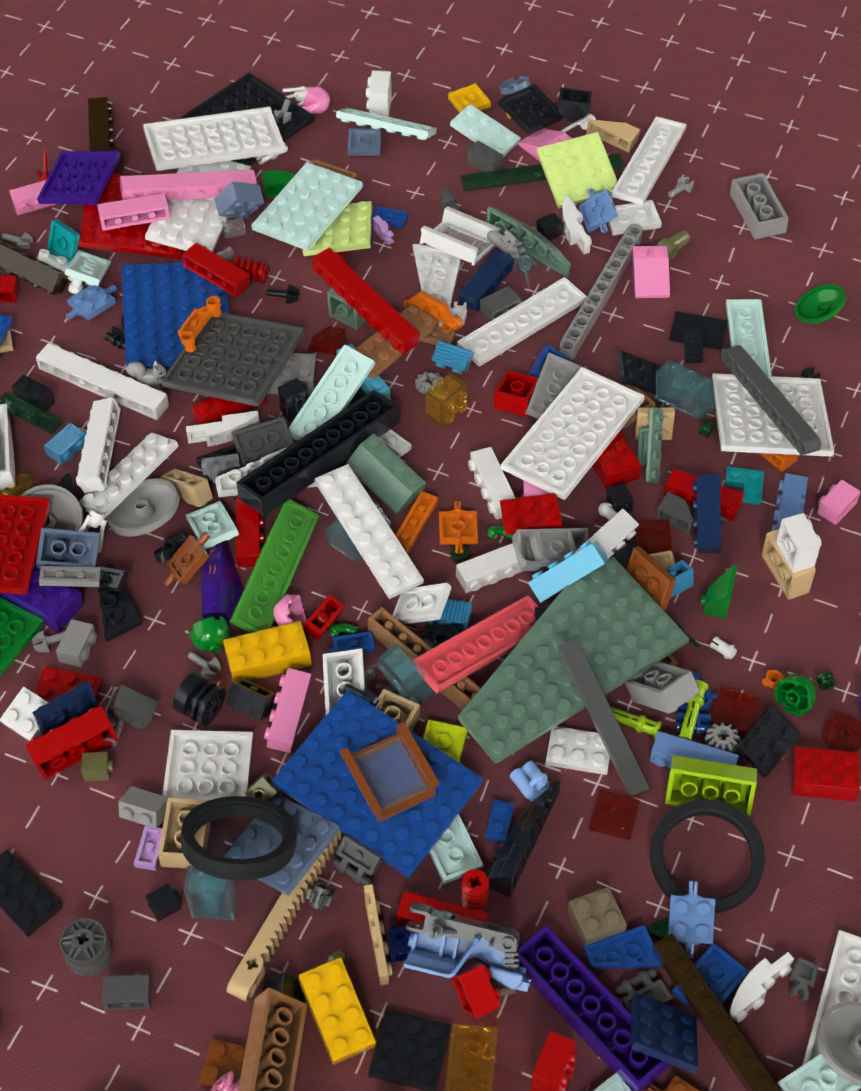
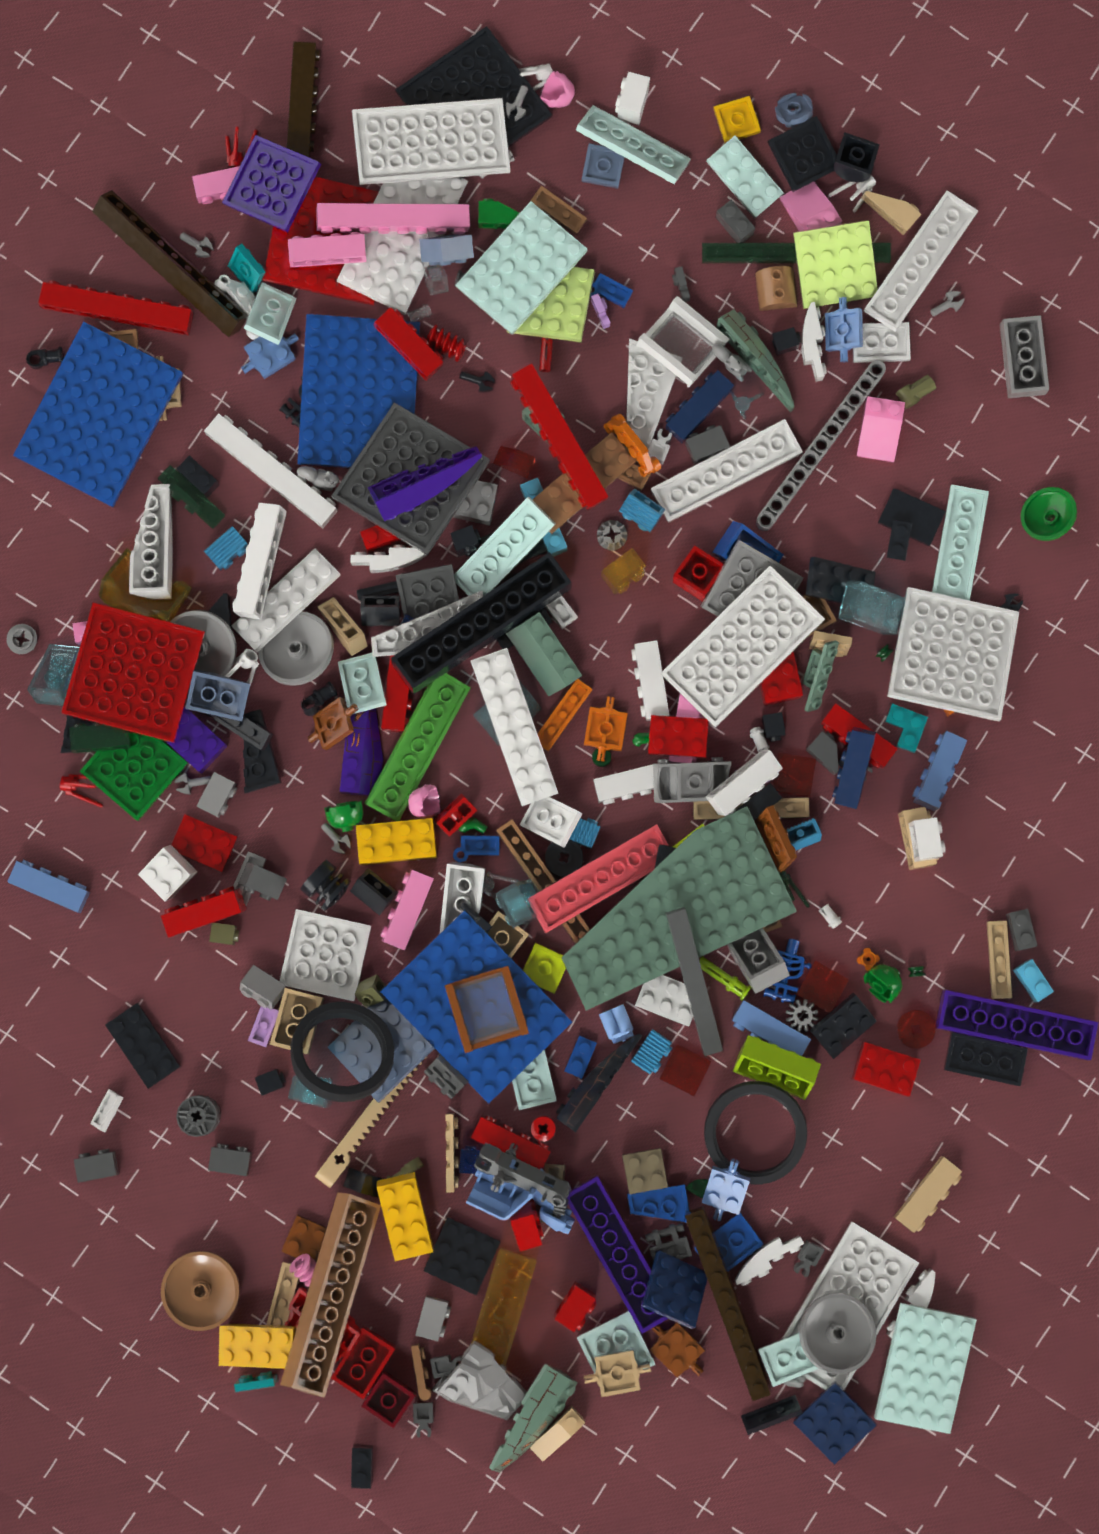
camera: 10 degrees right, 30 degrees up
dark blue plate [32,681,98,736] -> none
light grey plate [39,566,101,587] -> none
orange plate [178,296,222,352] -> none
dark grey gear [305,883,334,910] -> none
medium azure brick [528,540,610,603] -> none
lime pin [679,680,709,741] -> none
green slope [700,565,738,619] -> none
dark grey beam [721,345,821,455] -> none
bright pink brick [817,480,861,525] -> none
none -> dark purple wedge [367,446,482,521]
none -> dark azure brick [631,1029,672,1074]
none -> medium nougat brick [755,266,797,311]

